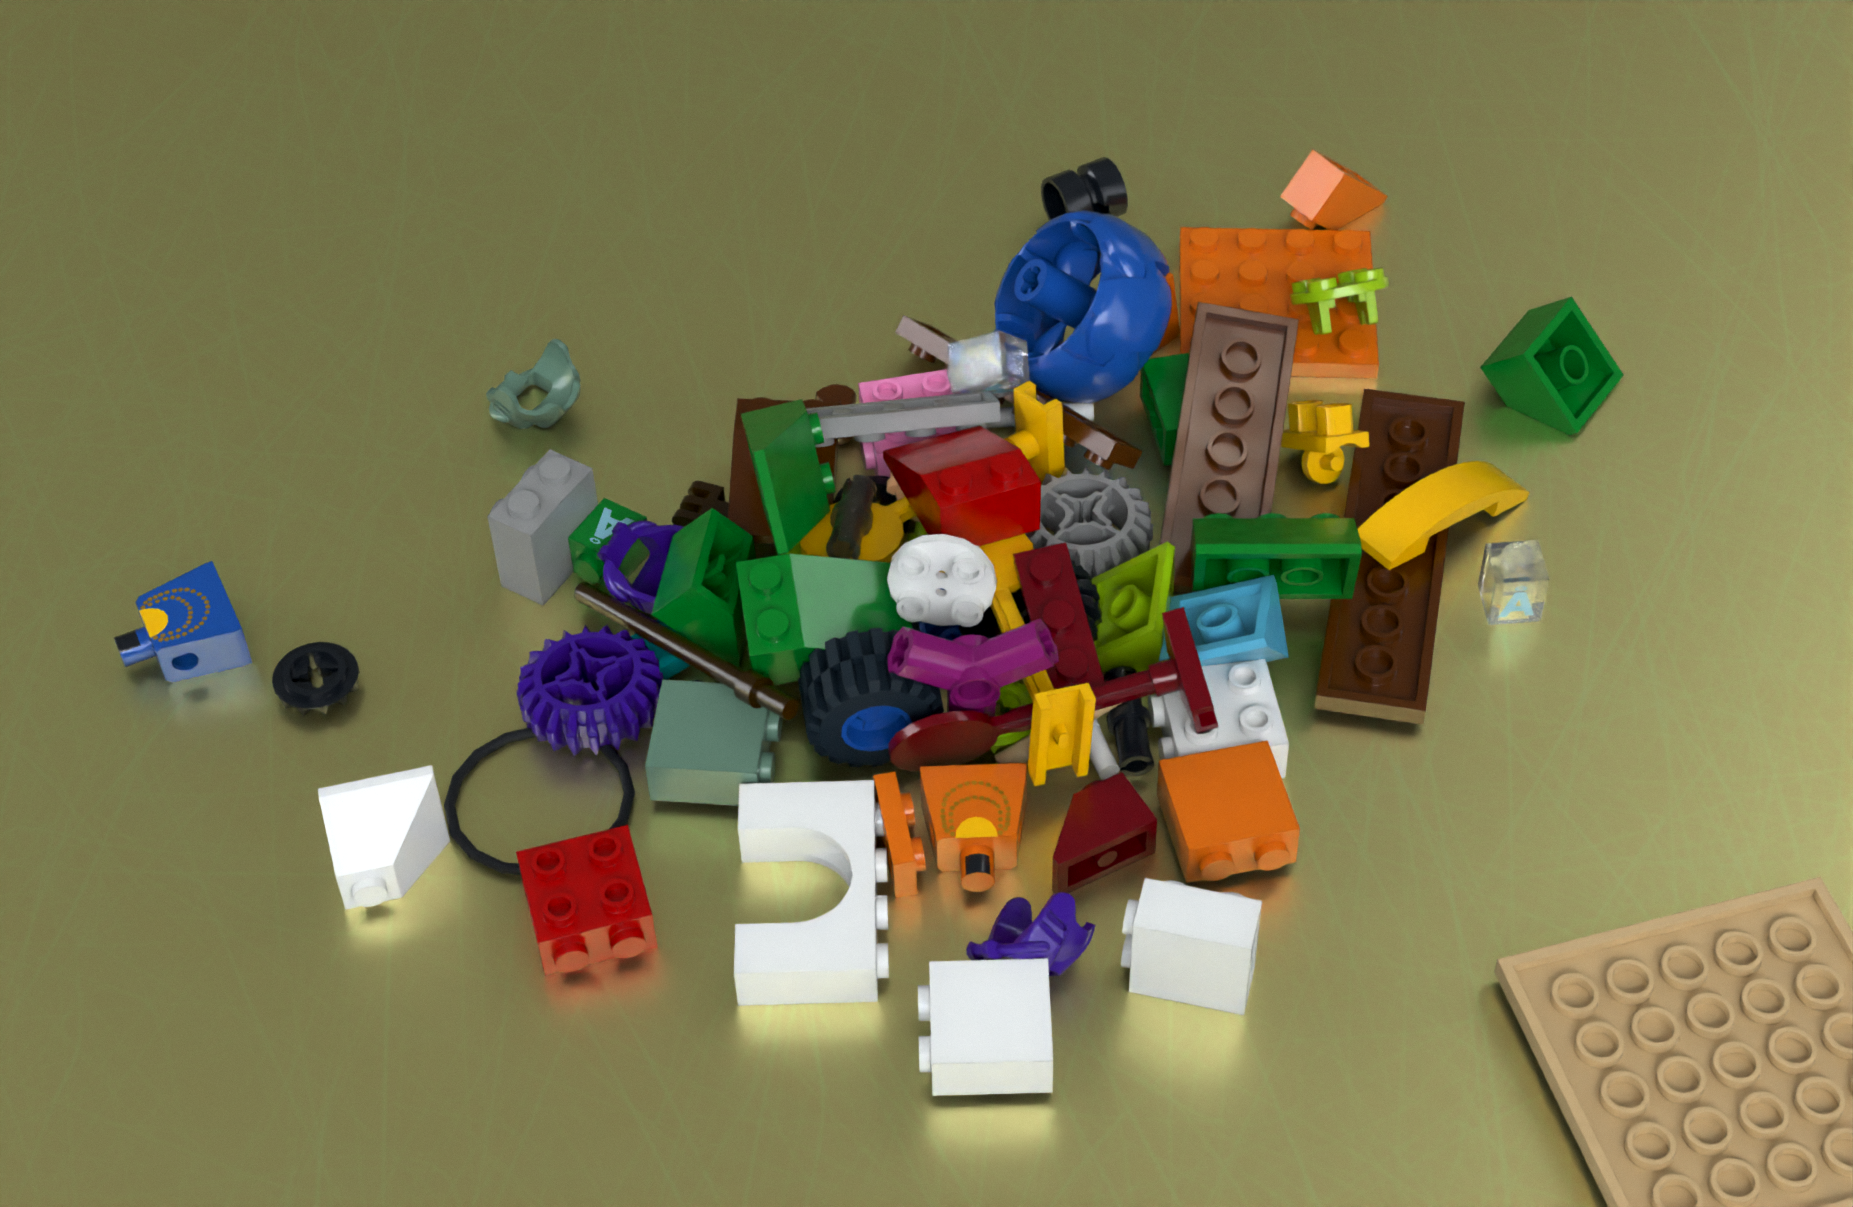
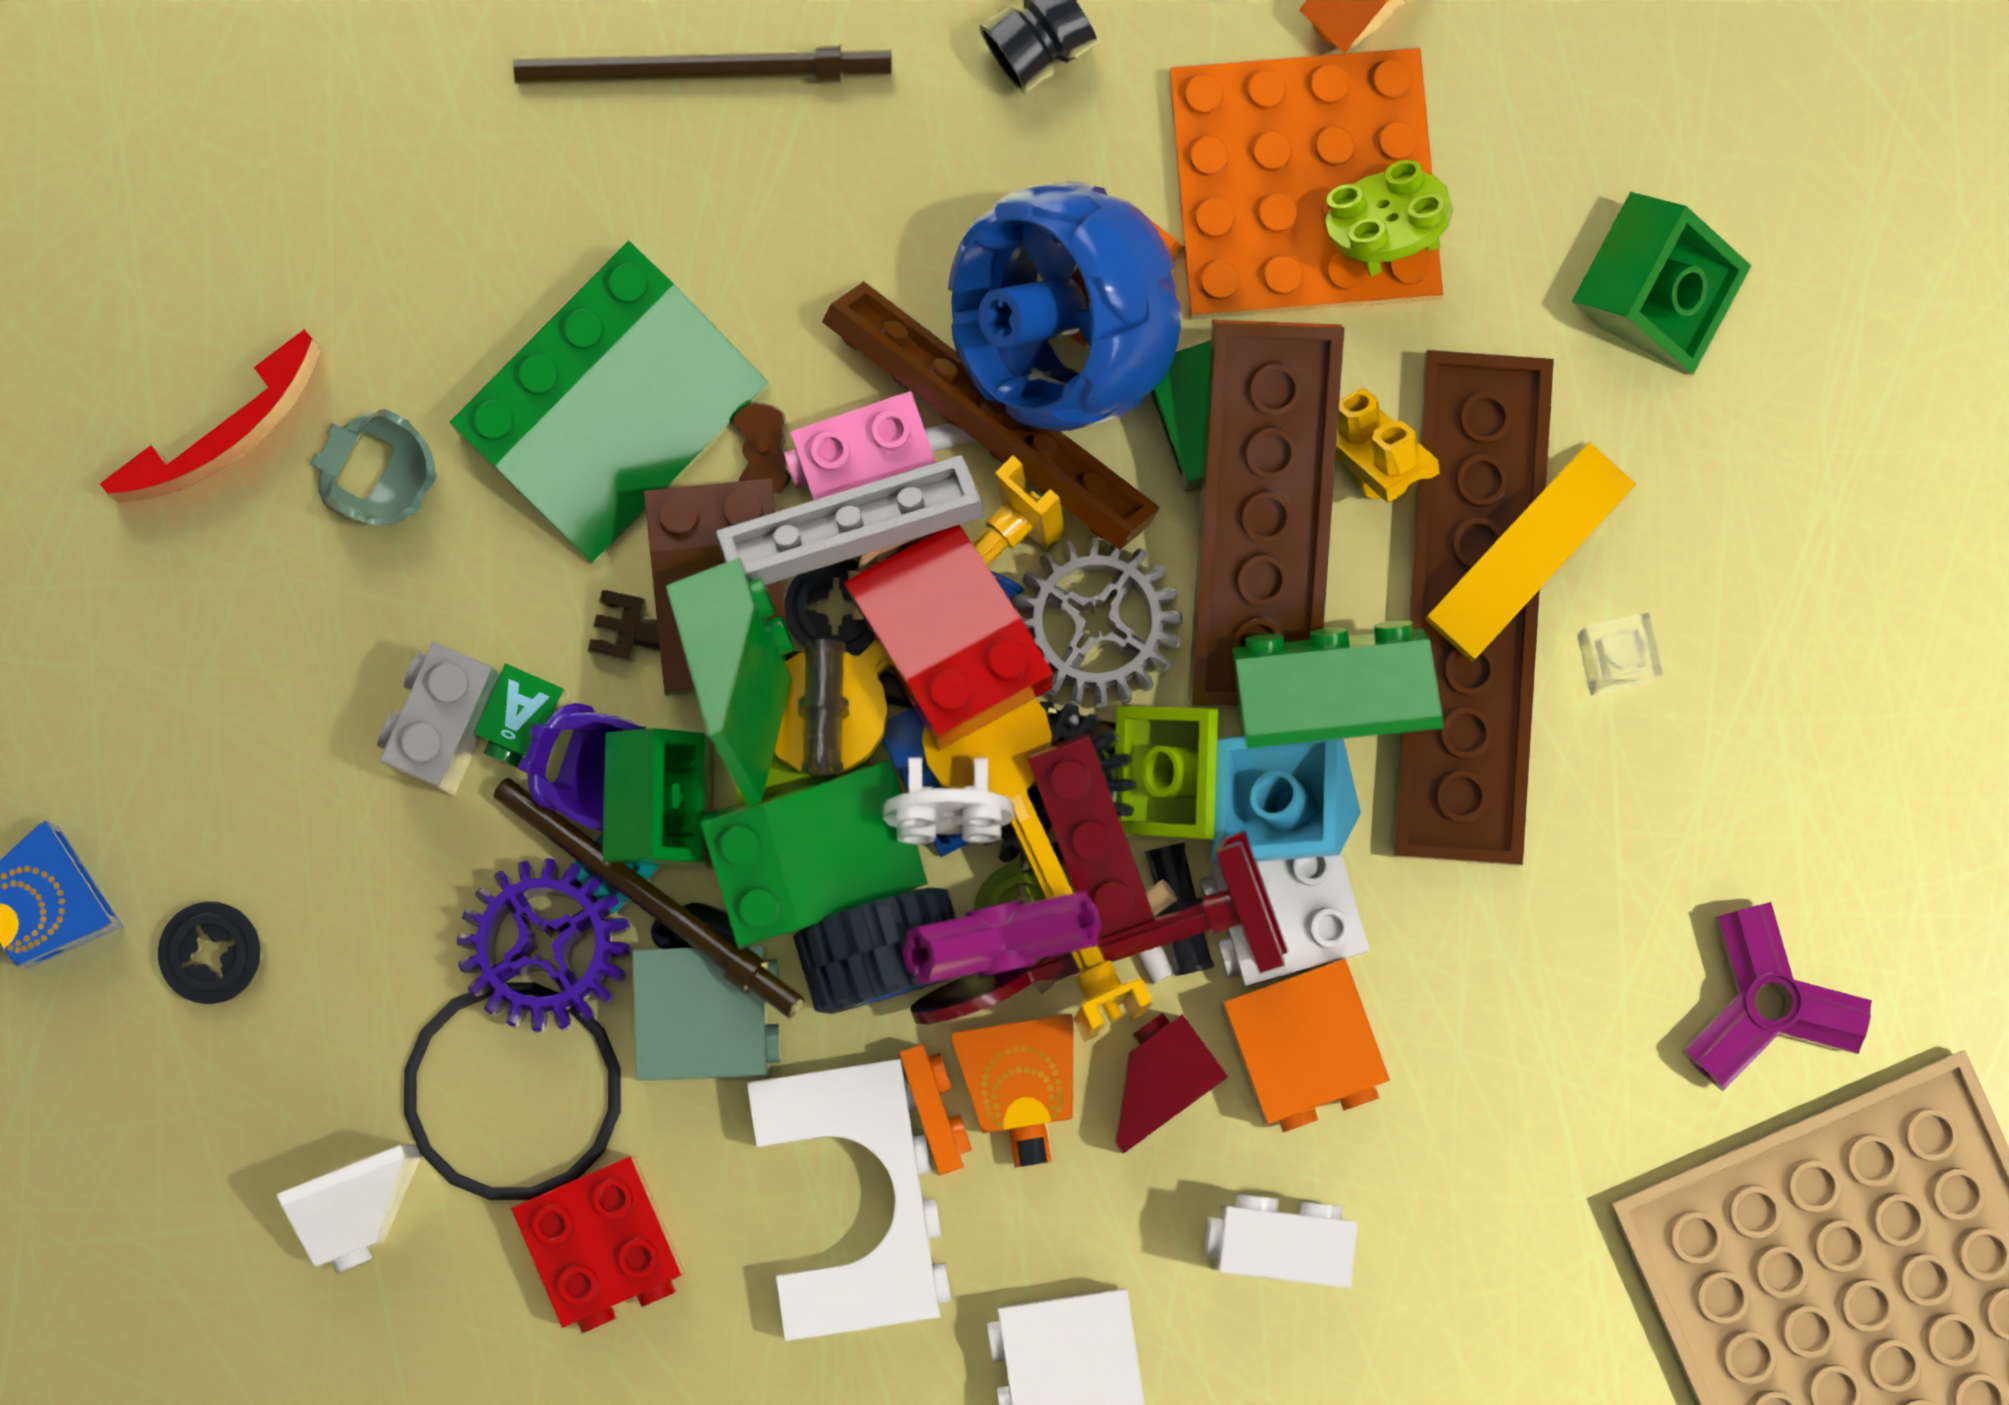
camera: 10 degrees left, 35 degrees up
clear brick [947,330,1030,398] -> none
dark purple helmet [966,892,1096,976] -> none
none -> red slope [100,329,321,503]
none -> slope [449,240,770,564]
none -> dark brown bar [514,44,892,83]
none -> magenta piece [1682,902,1872,1091]

